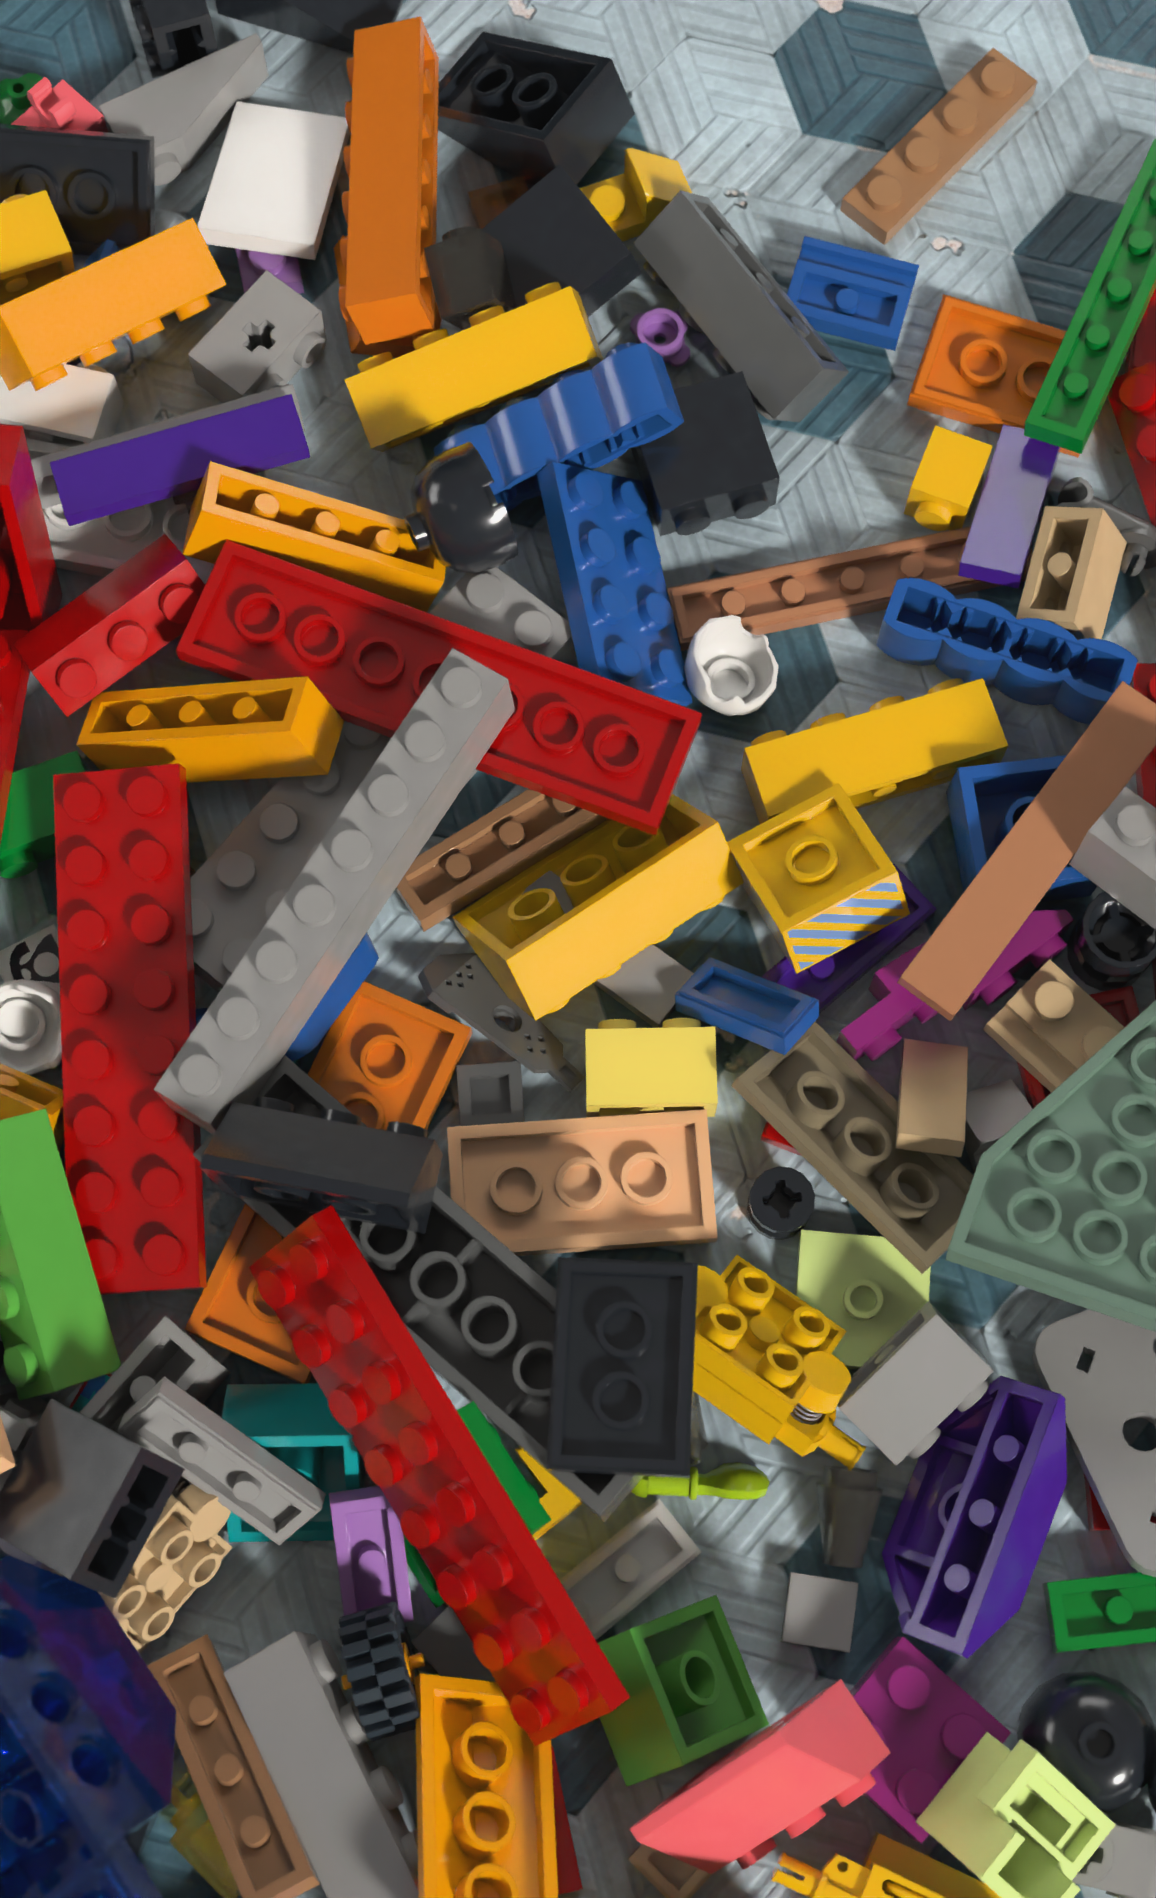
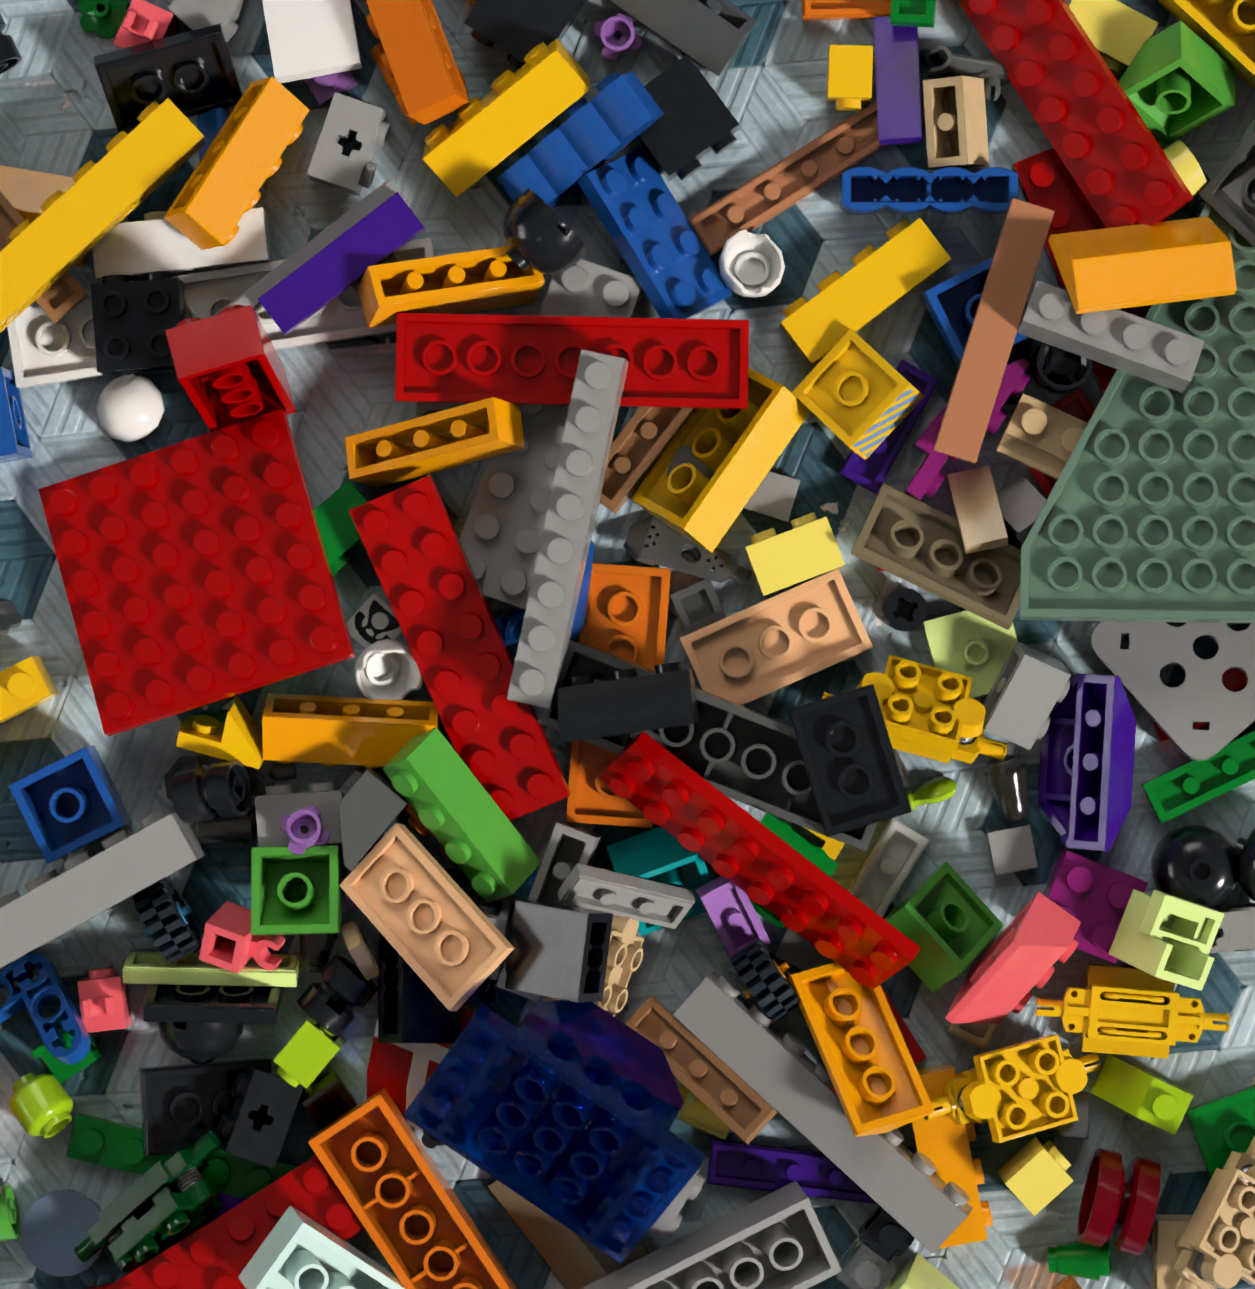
camera: 20 degrees left, 15 degrees up
red brick [13,534,205,717] -> none
clear smoke brick [424,226,517,330] -> none
blue tile [675,957,819,1055] -> none

